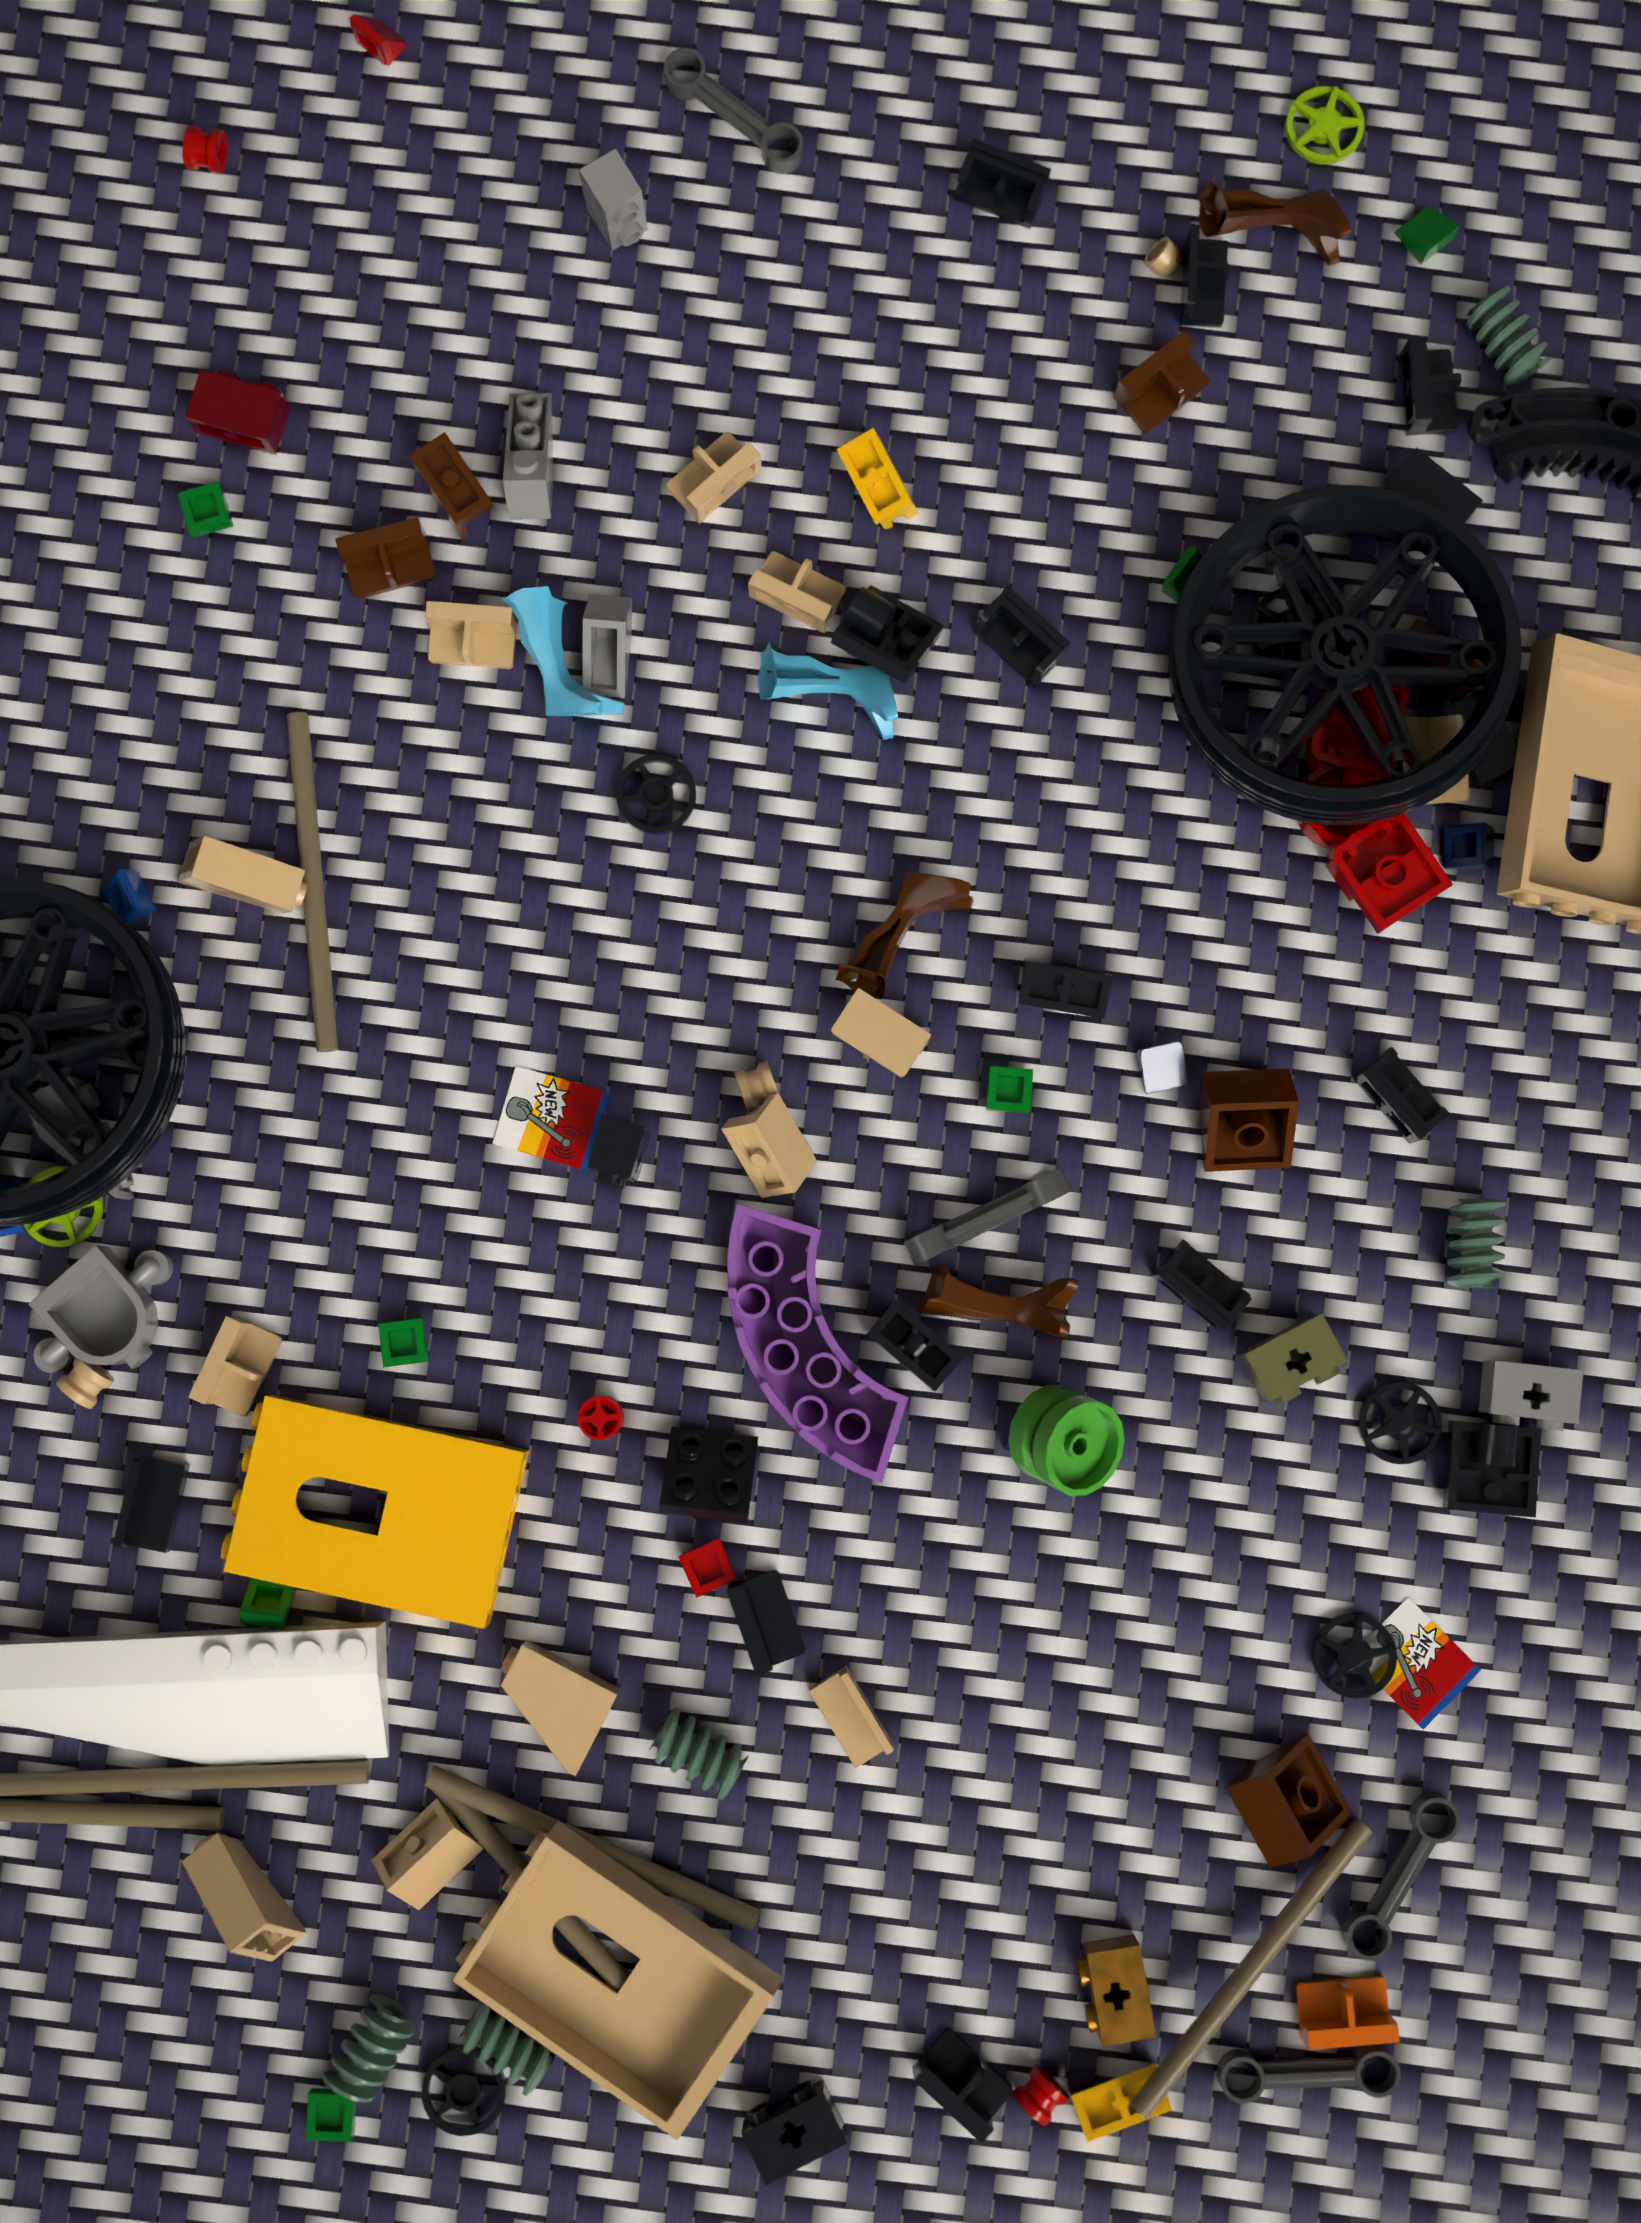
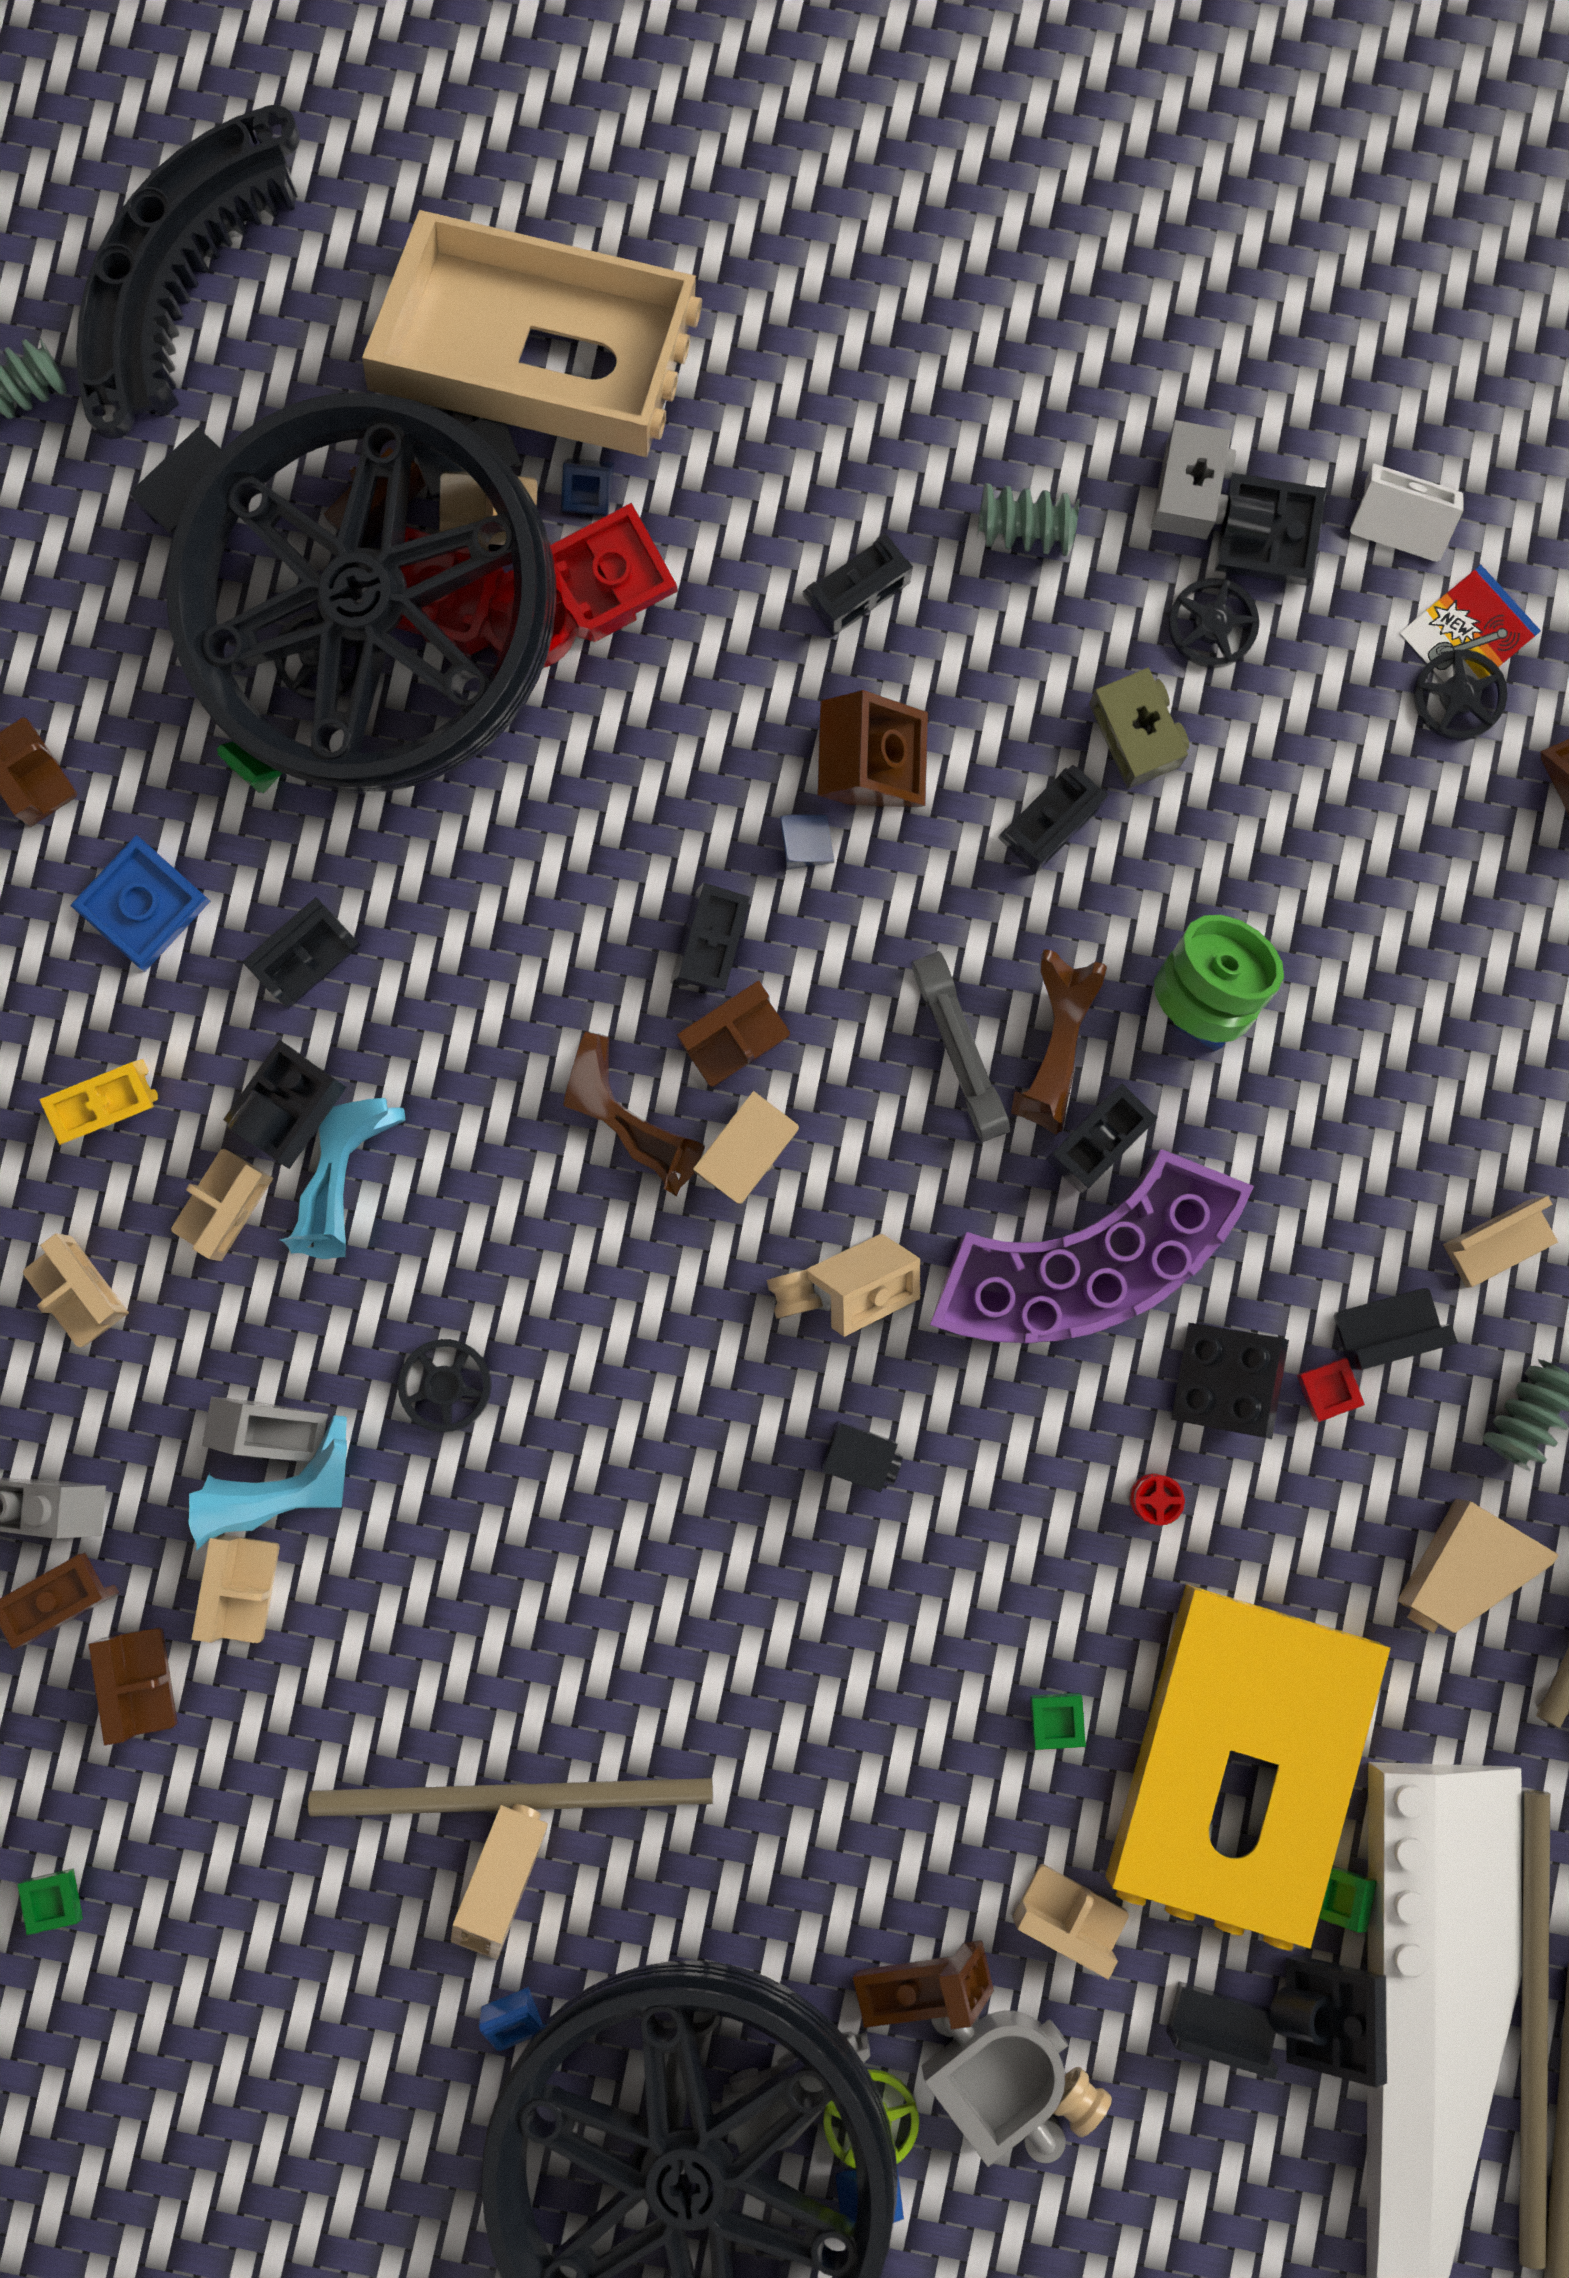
camera: 85 degrees left, 0 degrees up
sticker [492,1066,610,1171] -> none
green plate [986,1066,1033,1114] -> none
black panel [1399,337,1462,436] -> none
none -> blue tile [70,835,211,972]
none -> reddish brown panel [677,980,790,1087]
none -> reddish brown bracket [853,1940,994,2030]
none -> black plate [1270,1955,1387,2088]
none -> white panel [1350,463,1463,562]

